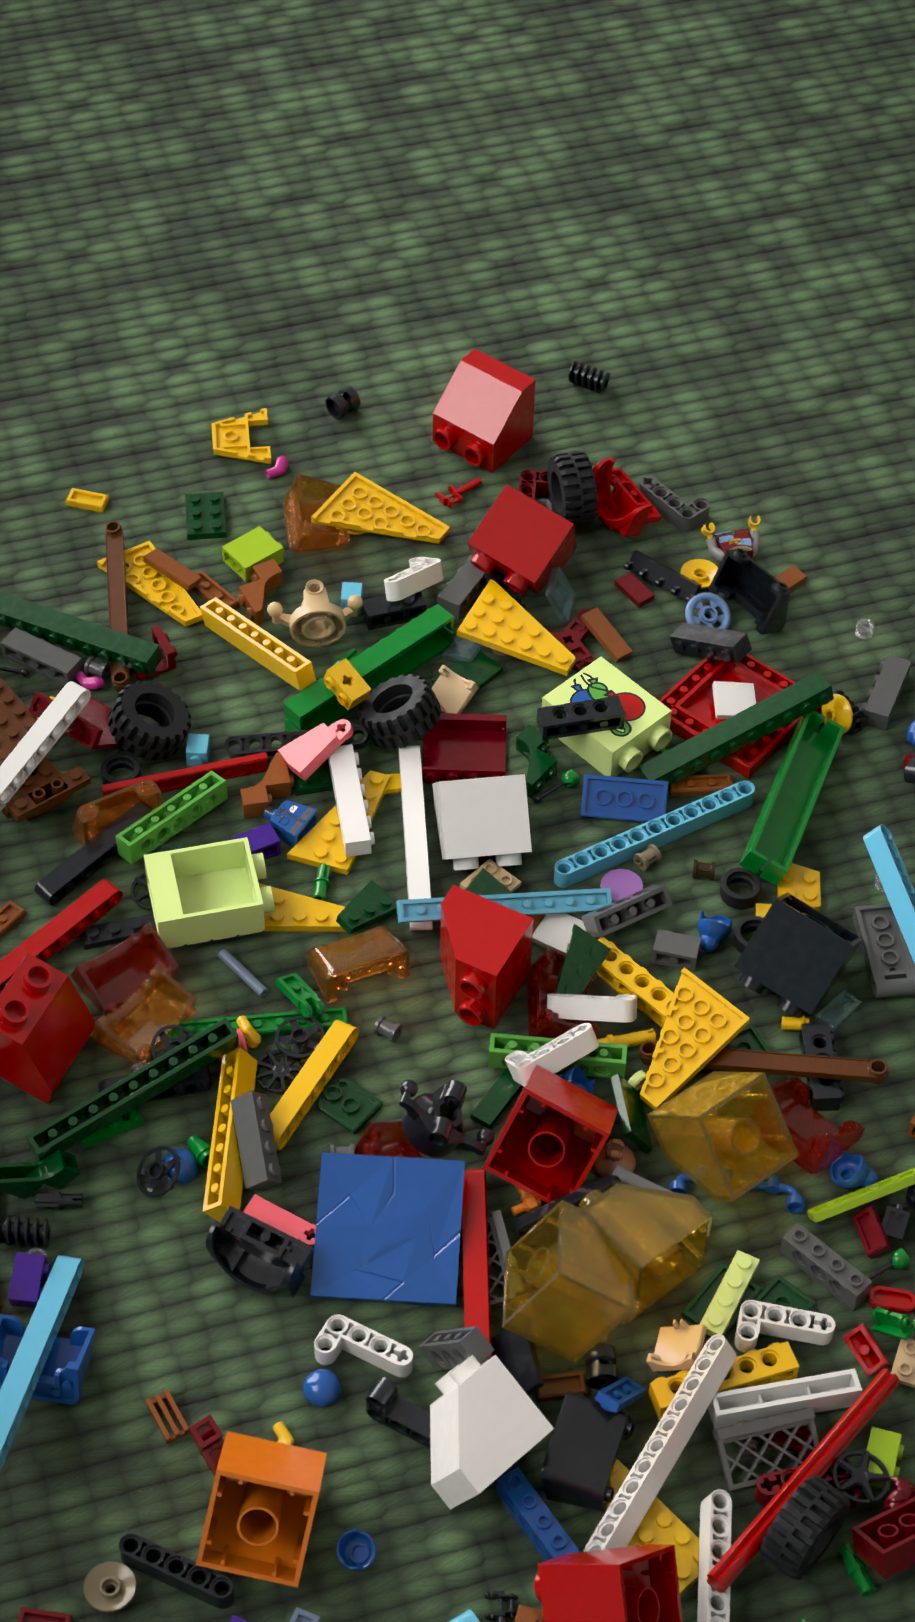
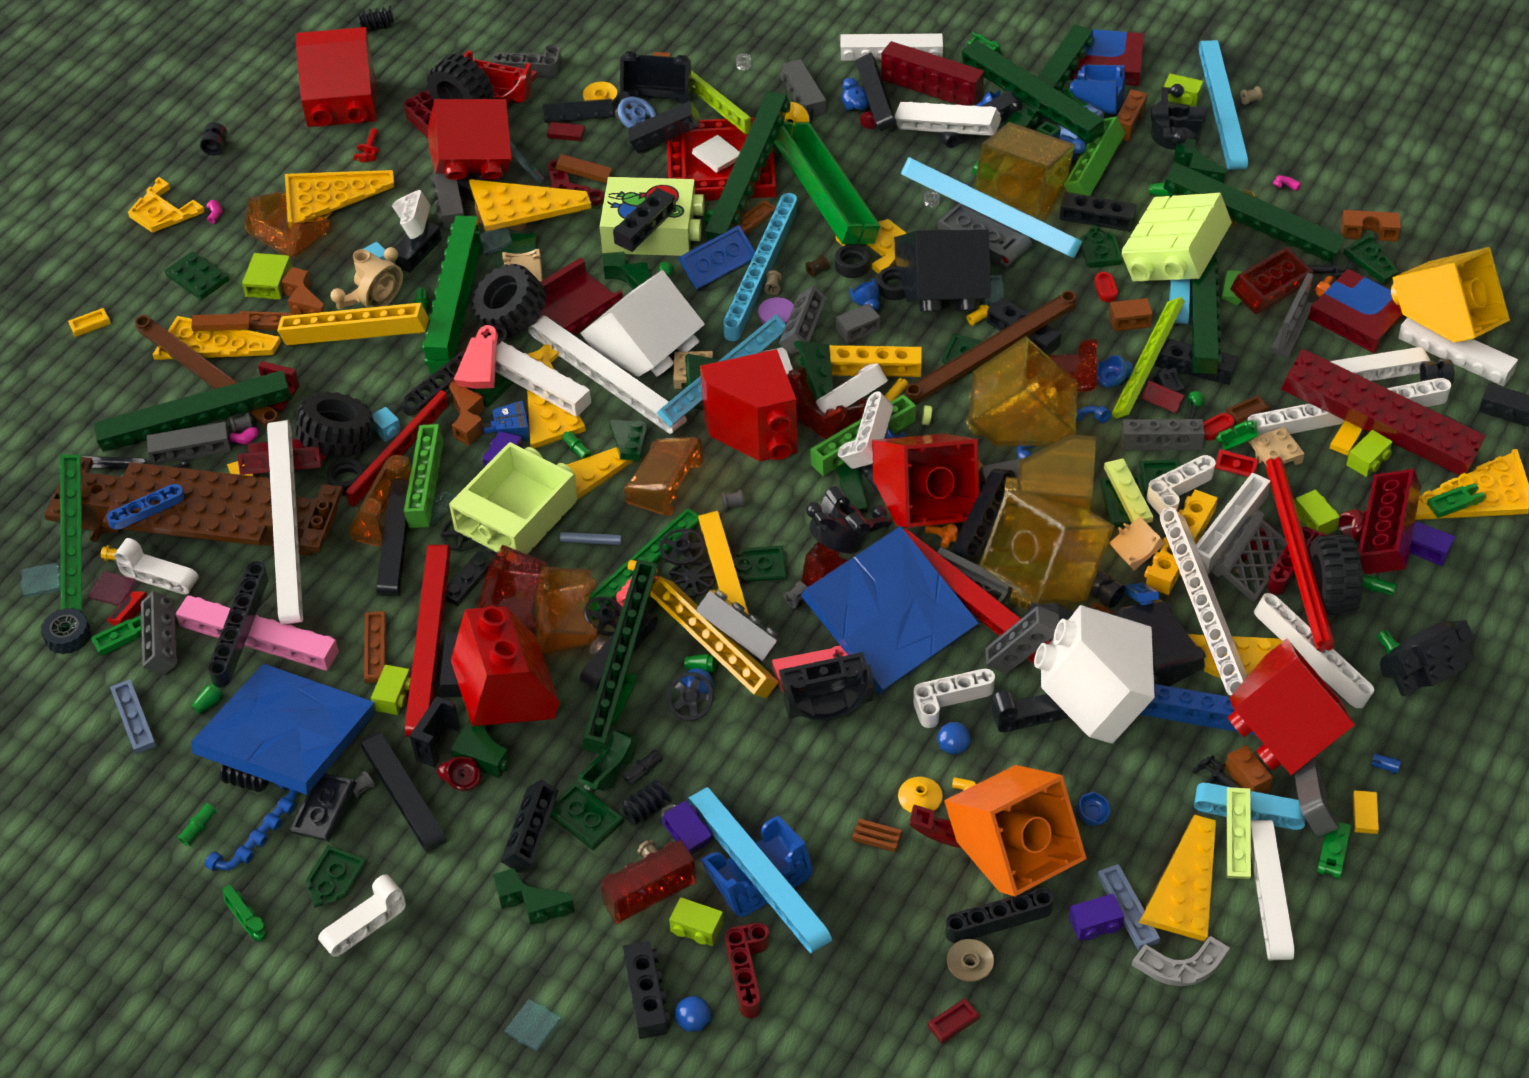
camera: 40 degrees left, 0 degrees up
green hinge [276,973,325,1018] -> none
yellow brick [323,658,371,710] -> none
dark green tile [611,1074,653,1153] -> none
yellow wing [640,967,750,1112] -> none
torso [701,515,761,562] -> none
black wheel [833,1451,890,1504] -> none
none -> lime tile [691,70,751,135]
none -> yellow dish [898,777,943,813]

